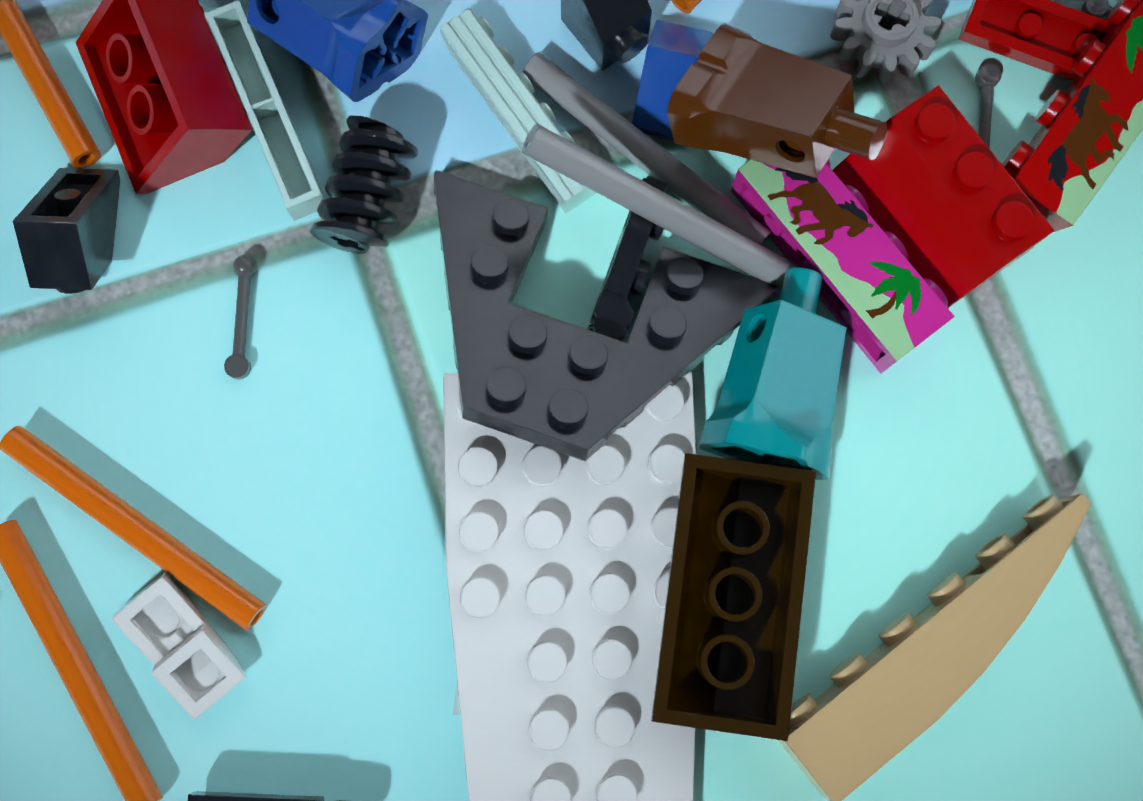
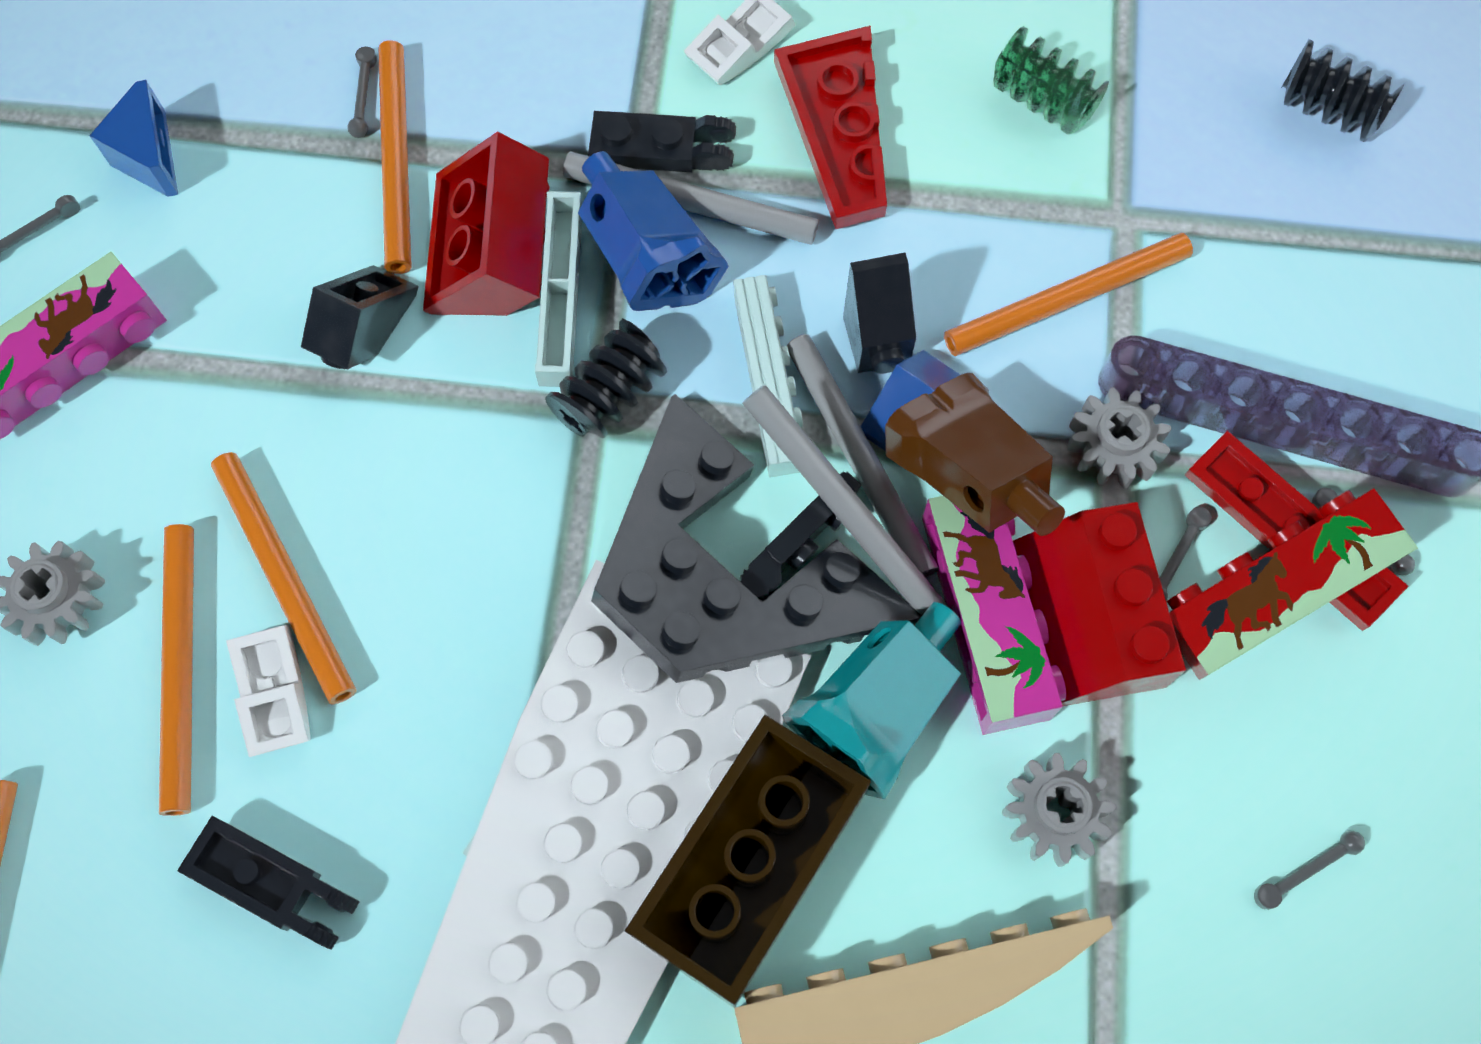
camera: 25 degrees right, 10 degrees down
dark grey hinge [224,255,257,380] -> none
none -> light grey gear [1002,753,1117,867]

